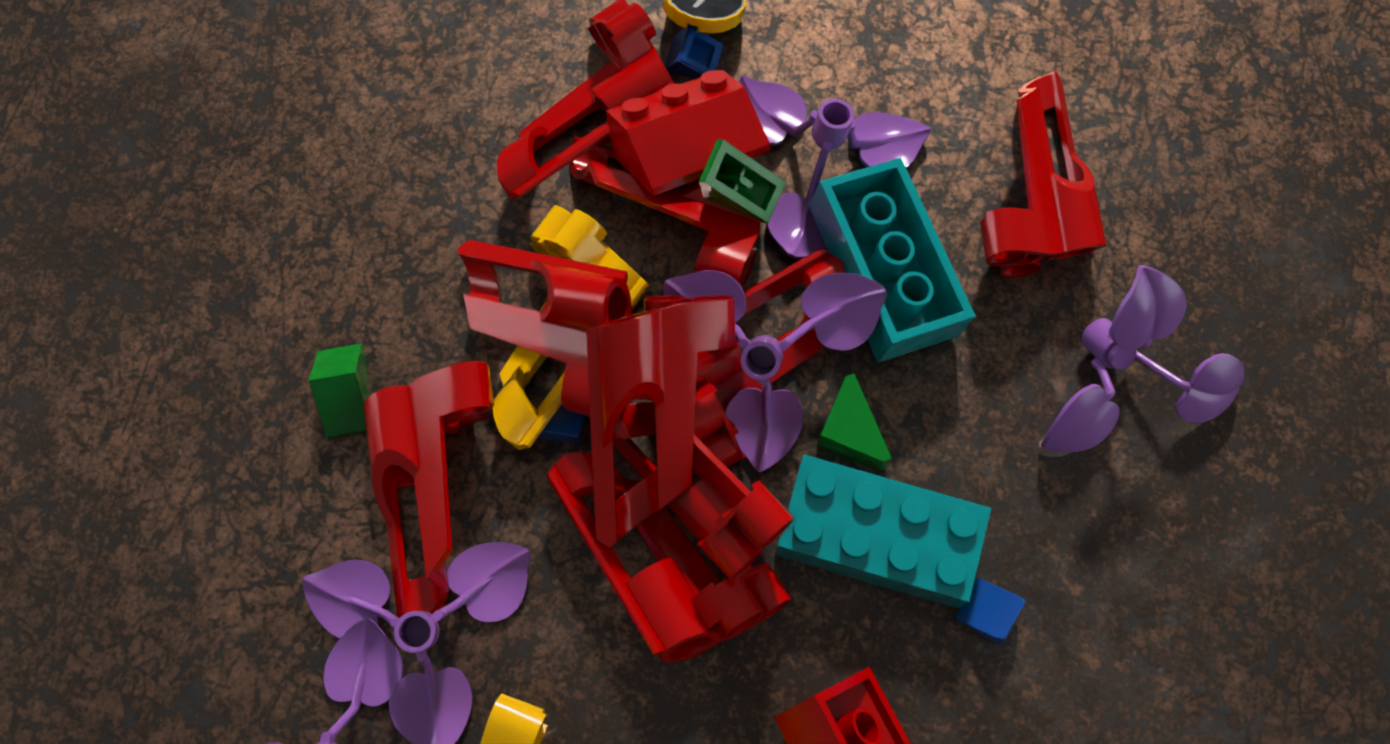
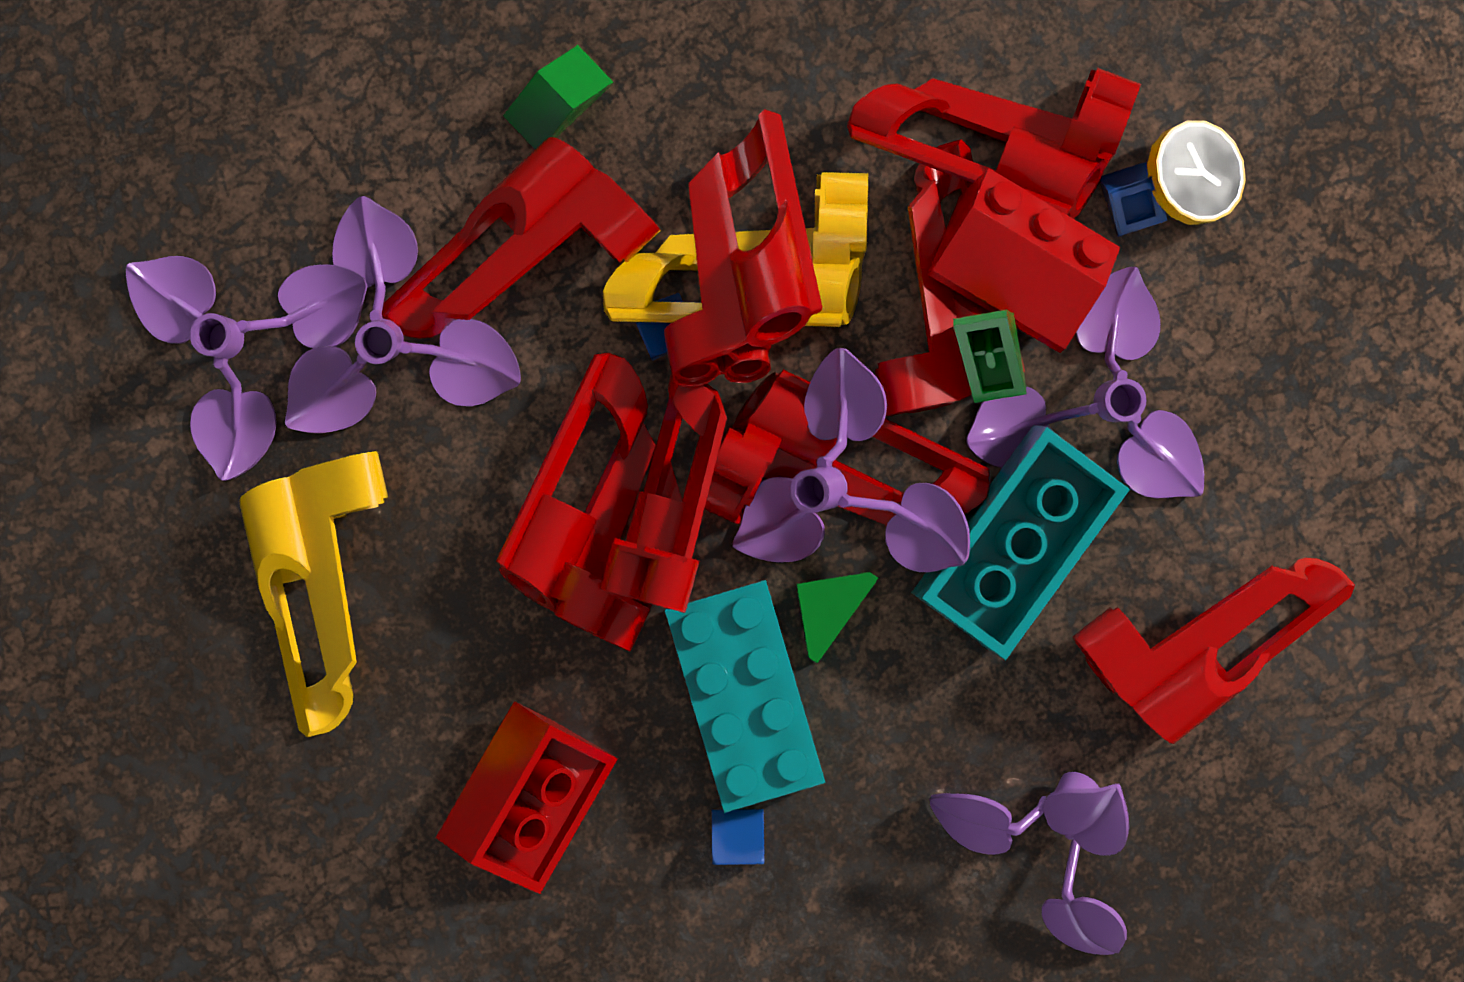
camera: 55 degrees right, 15 degrees up
red panel [586,295,736,548] -> none

